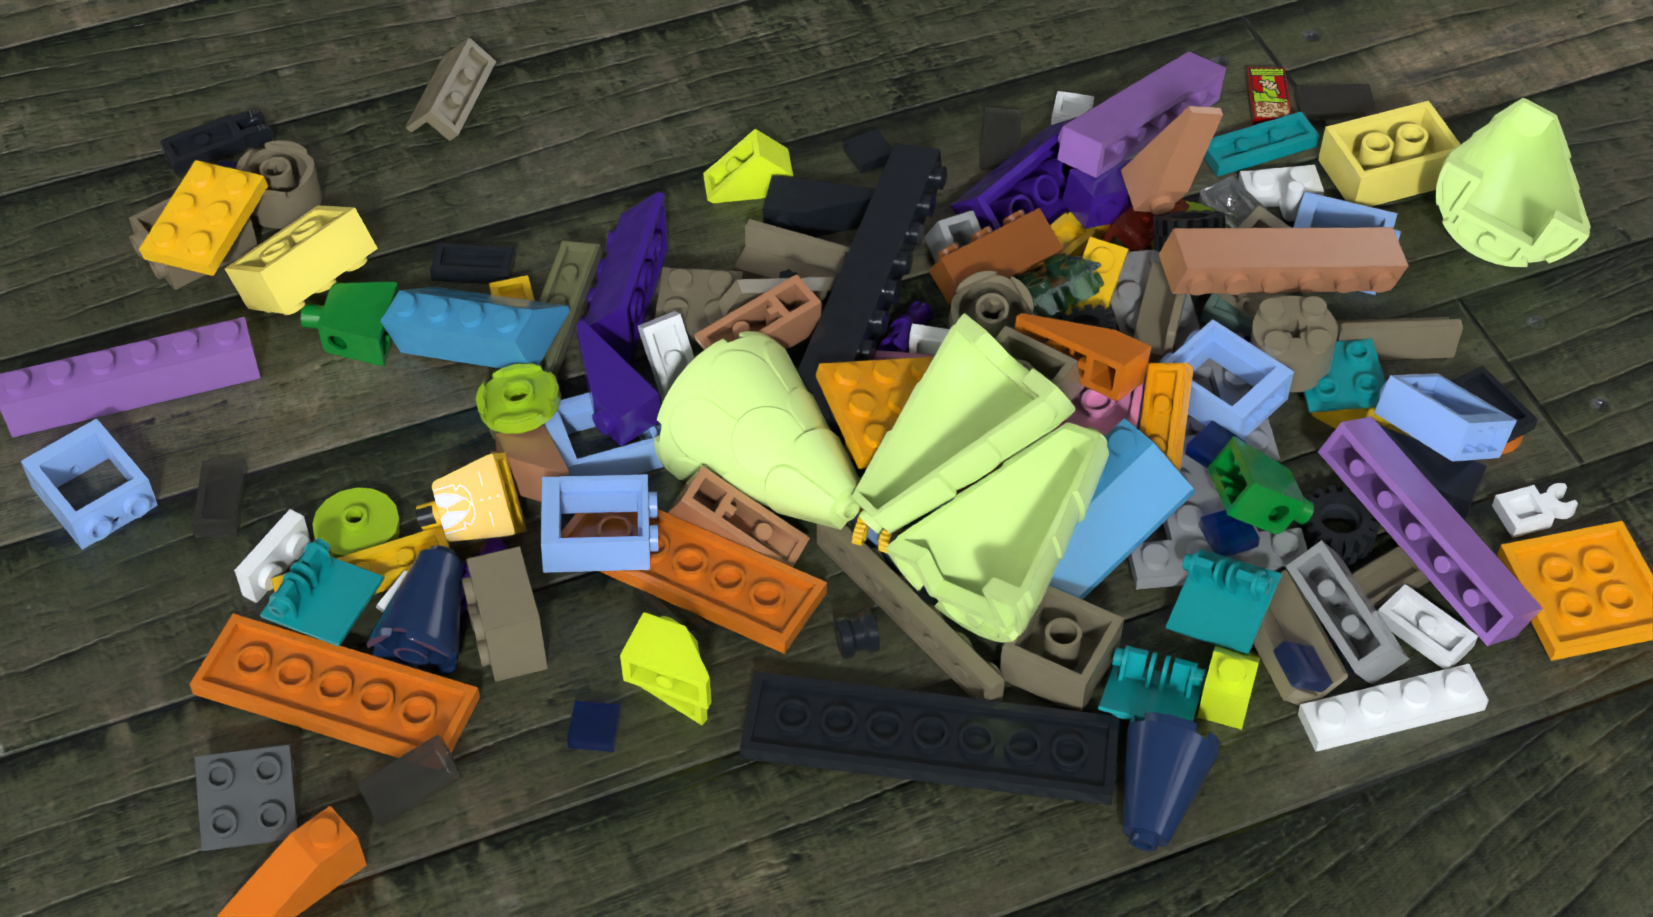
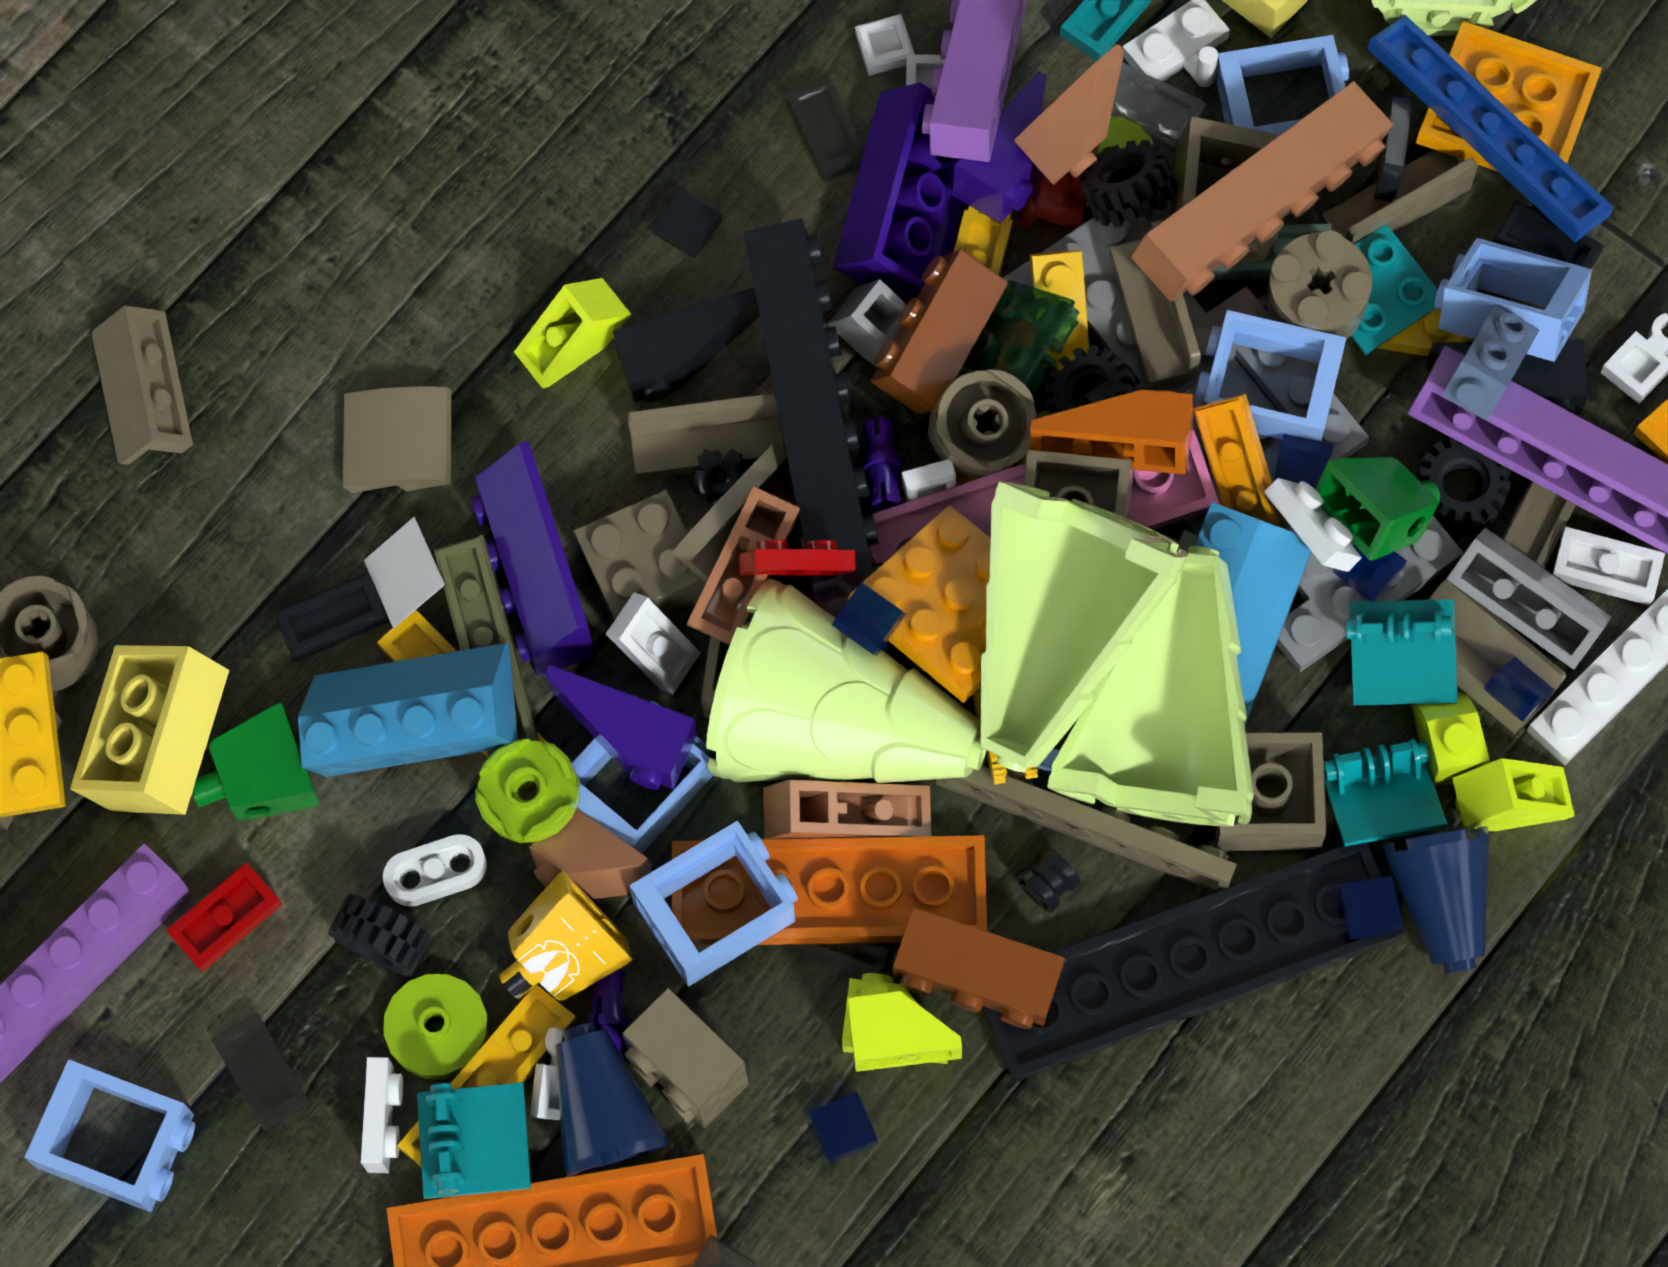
camera: 25 degrees left, 20 degrees up
none -> red plate [166,862,283,973]
none -> black tyre [328,894,432,976]
none -> dark tan slope [343,386,451,493]
none -> white sticker [364,517,445,629]
none -> white plate [383,834,487,906]
none -> red plate [739,540,855,576]
none -> clear blue tile [831,582,907,656]
none -> dark orange brick [893,907,1065,1029]
none -> white plate [1264,478,1362,572]
none -> clear blue tile [1339,876,1403,940]
none -> blue tile [1367,15,1613,243]
none -> black tile [1375,96,1412,202]
none -> light orange plate [1416,21,1602,171]
none -> sand blue brick [1442,305,1540,421]
none -> neon yellow slope [1452,758,1575,831]

